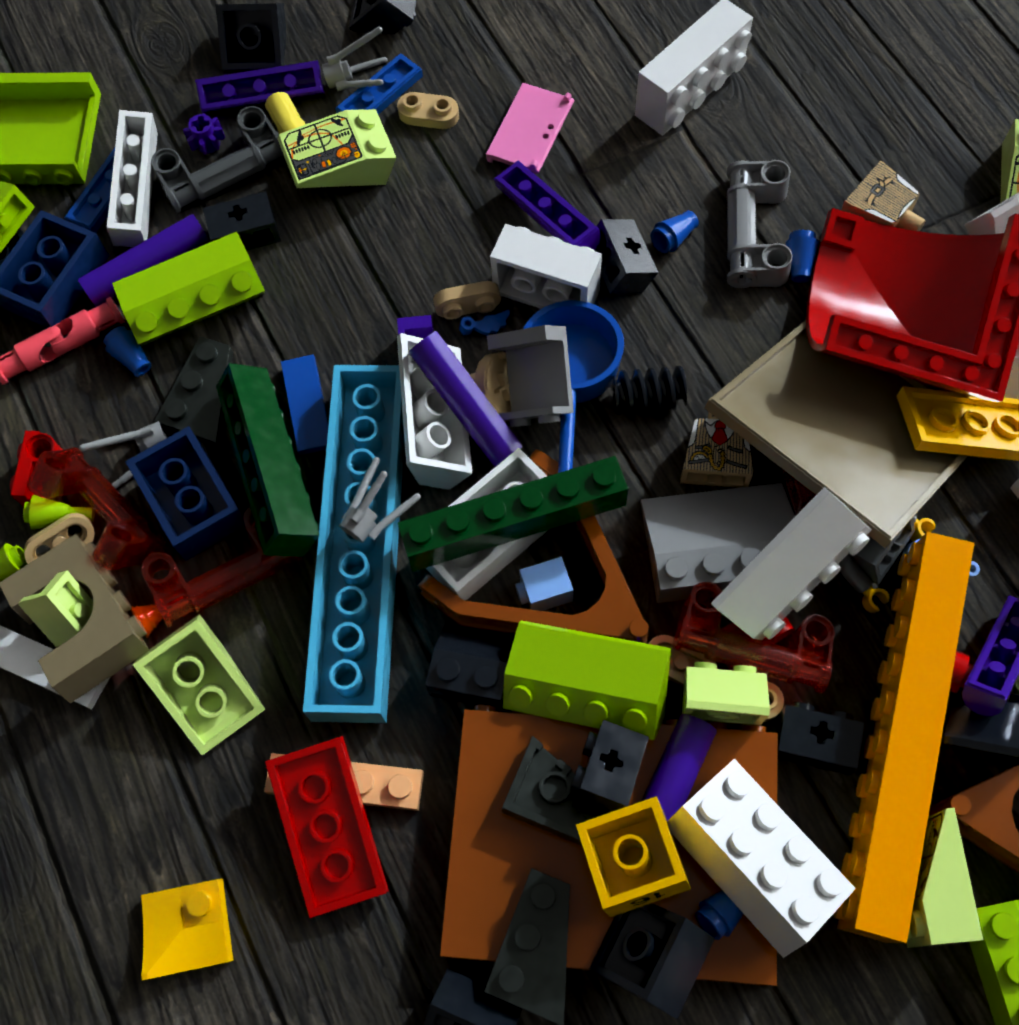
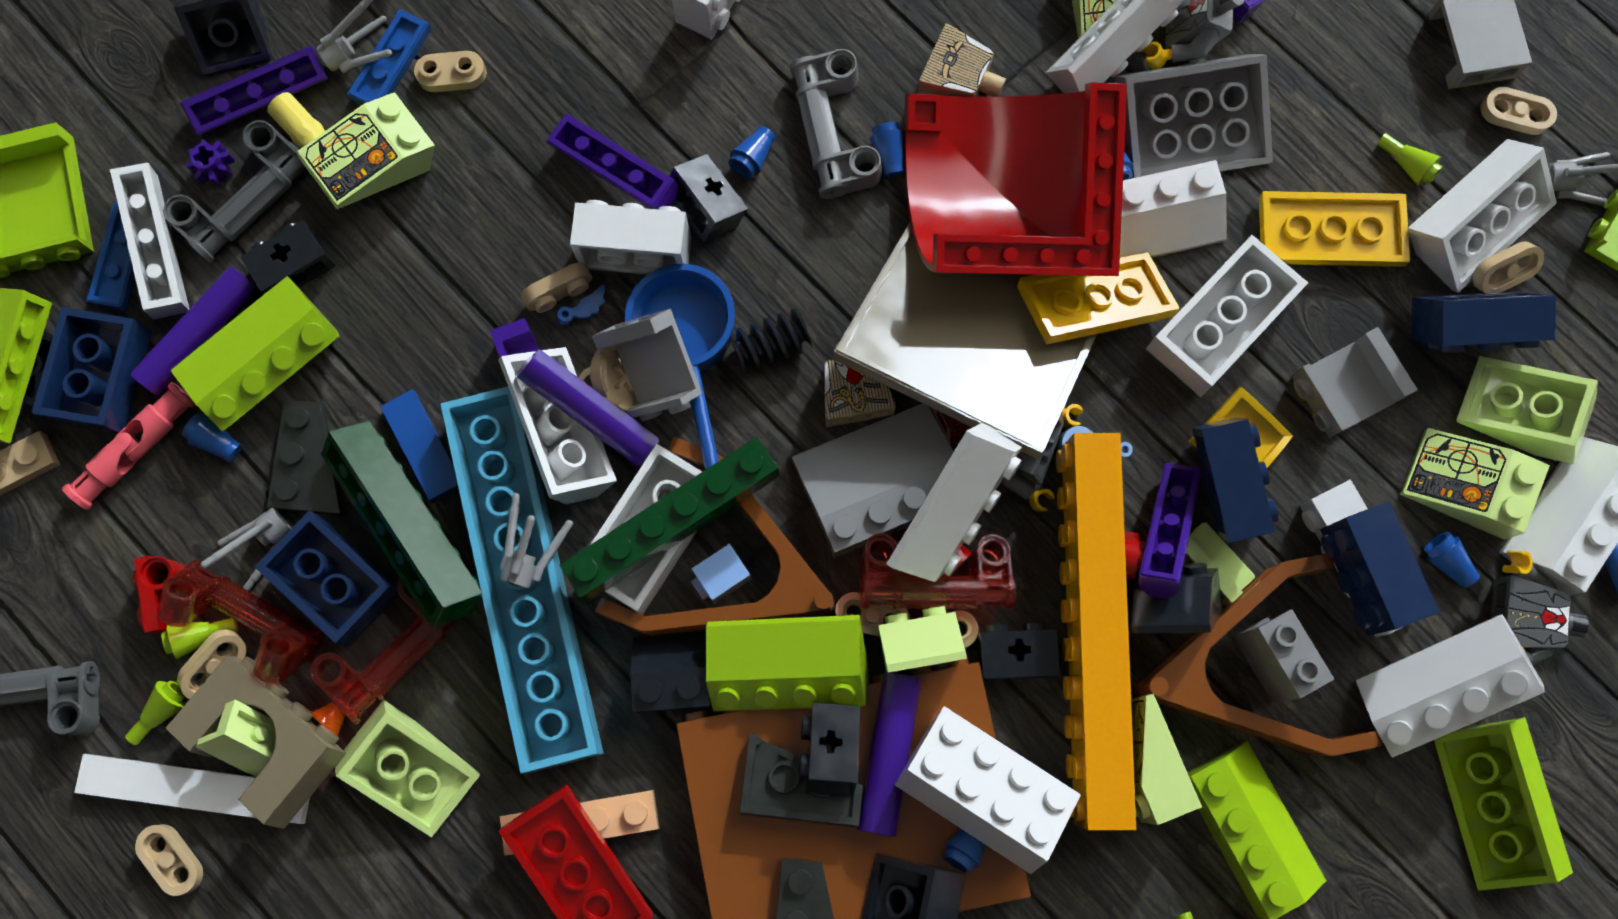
camera: 20 degrees left, 10 degrees up
bright pink door [486,83,574,174] -> none
yellow brick [576,796,691,917] -> none

